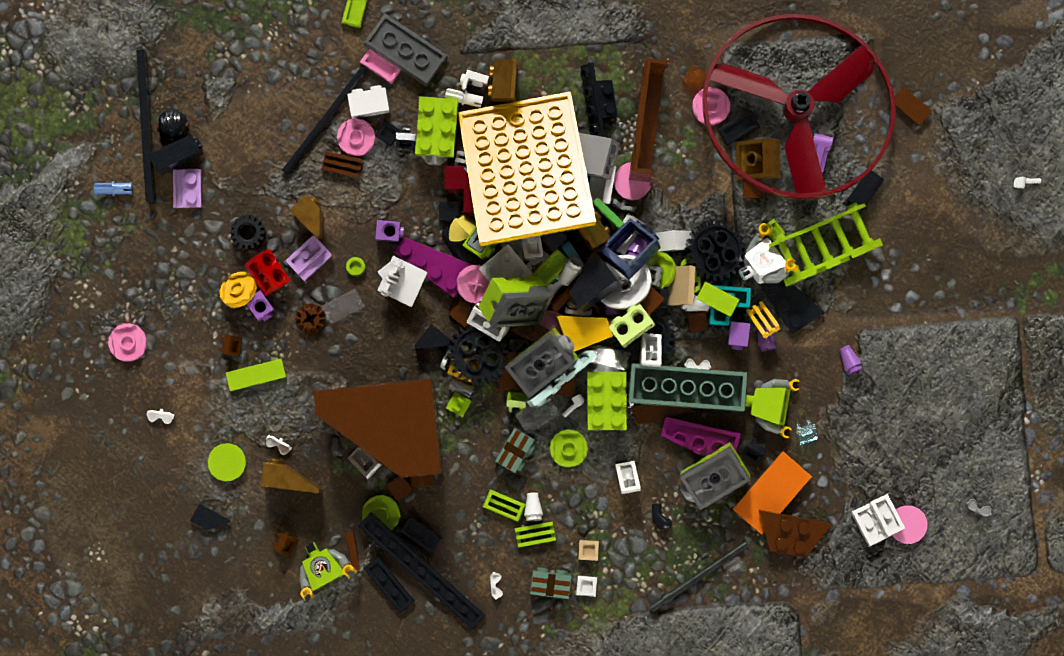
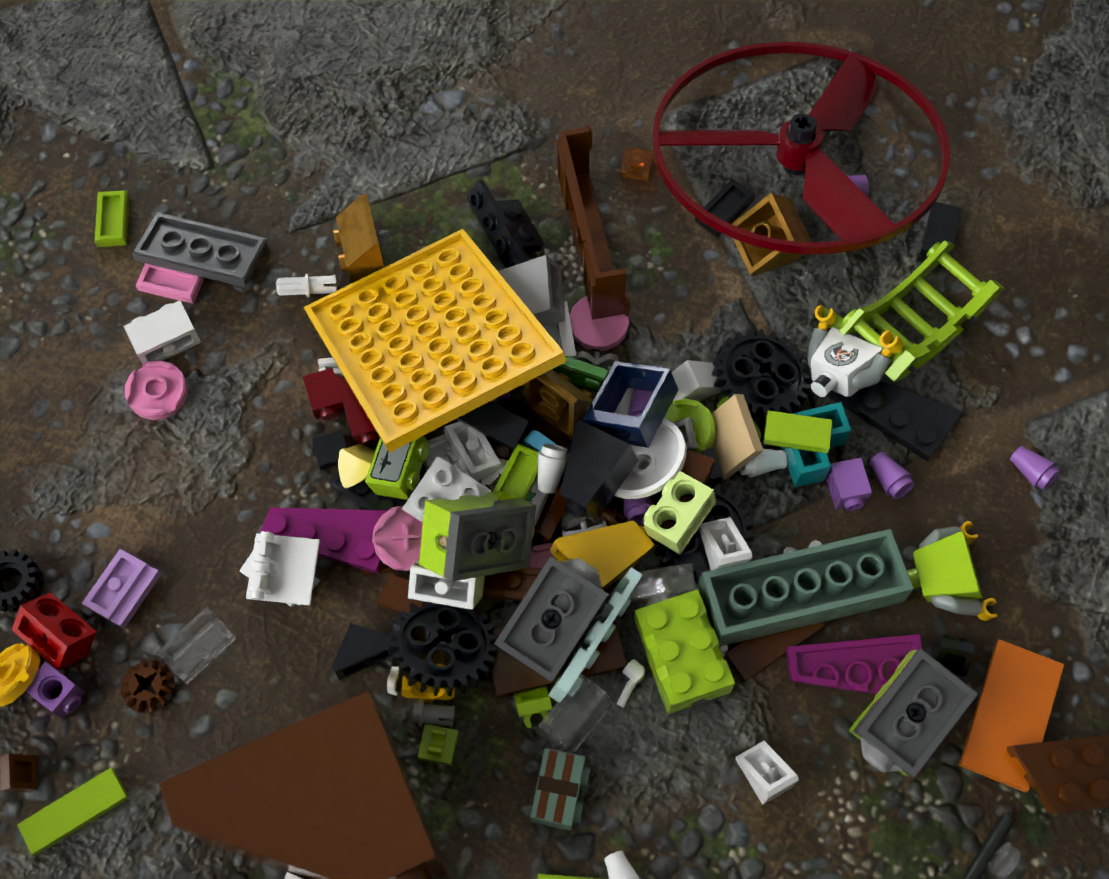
camera: 15 degrees left, 20 degrees down
black piece [281,65,368,175] -> none
pearl gold slope [290,194,323,241] -> none
reddish brown tile [321,151,363,178] -> none
lime tile [346,257,366,277] -> none
black tile [375,120,402,147] -> none
medium lavender brick [375,220,404,243] -> none
black tile [396,126,416,150] -> none
lime piece [415,96,459,166] -> none
white bracket [459,70,489,91] -> none
lime tile [549,429,588,468] -> none
black arm [652,504,672,530] -> none
reddish brown tile [687,311,709,334] -> none
bright pink tile [692,87,730,125] -> none
reddish brown tile [743,179,763,199] -> none
yellow tile [746,301,781,338] -> none
clear light blue tile [796,420,818,445] -> none
reddish brown tile [894,87,932,126] -> none

